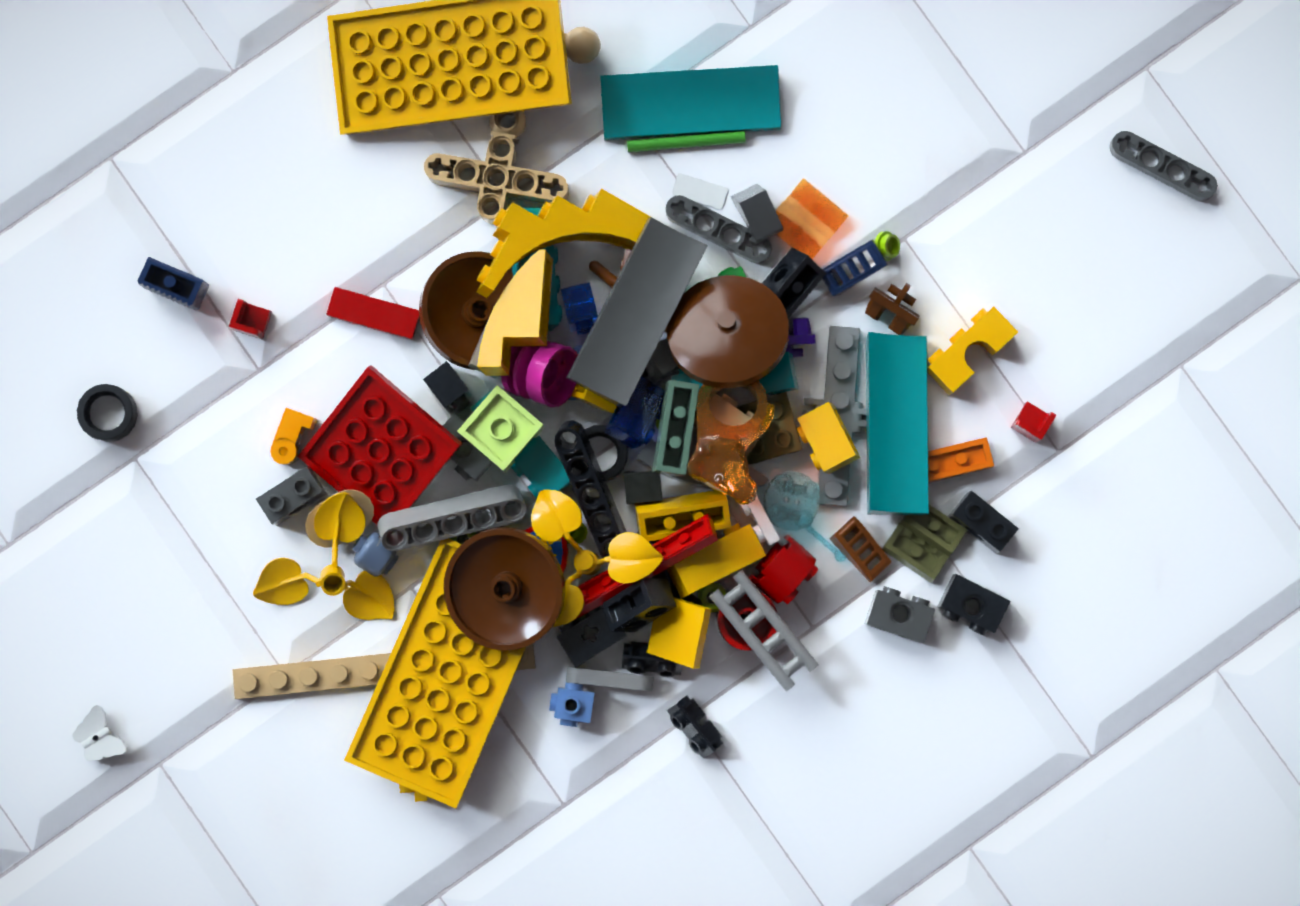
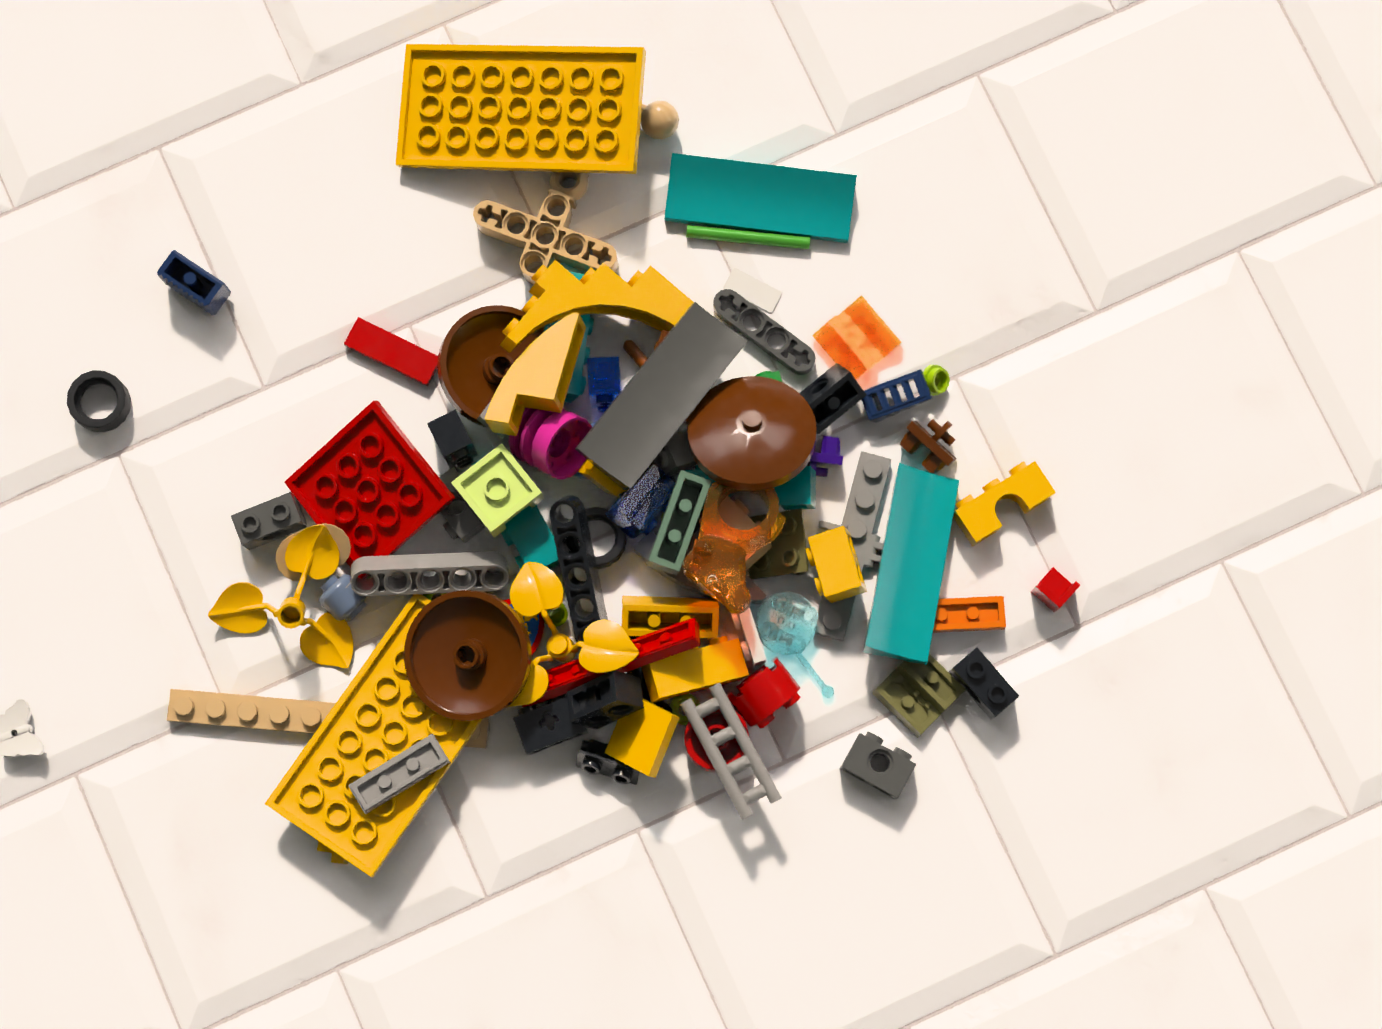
camera: 15 degrees right, 5 degrees down
red panel [228,298,272,340] -> none
light orange leg [270,407,318,465] -> none
medium blue brick [549,682,595,727] -> none
light grey beam [565,667,654,692] -> none
pearl dark grey panel [623,471,662,504] -> none
black hinge [667,695,724,758] -> none
dark grey slope [730,183,783,243] -> none
dark orange slope [829,516,892,582] -> none
black brick [937,574,1011,636] -> none
dark grey beam [1109,131,1218,201] -> none
none -> light grey tile [348,733,450,814]

